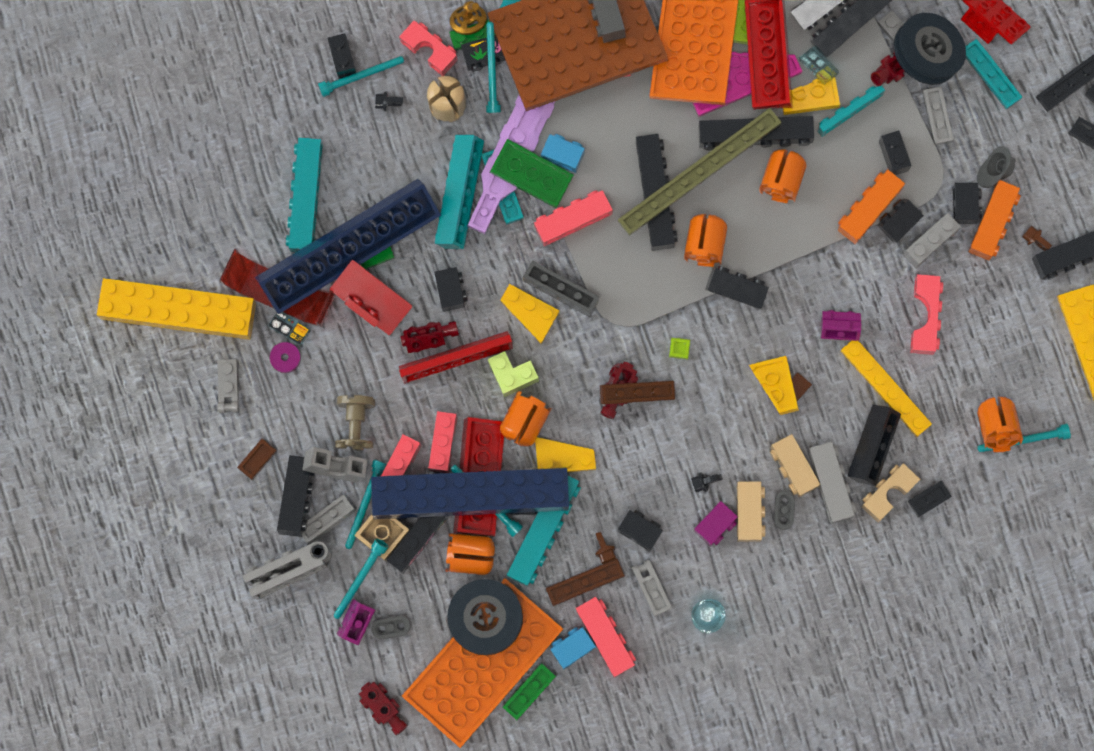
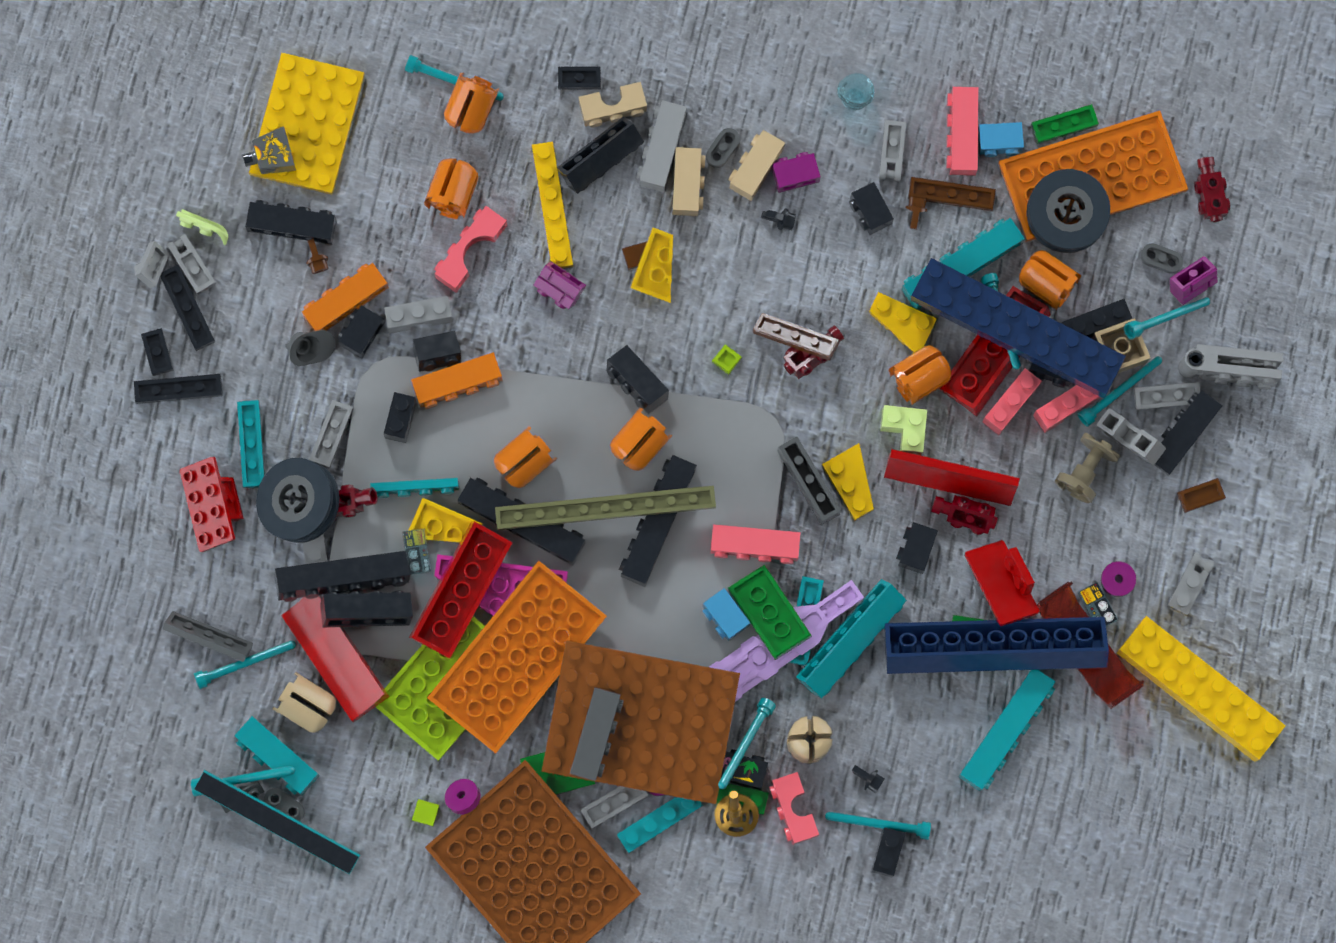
camera: 160 degrees left, 0 degrees up
none -> orange cylinder [424,158,478,219]

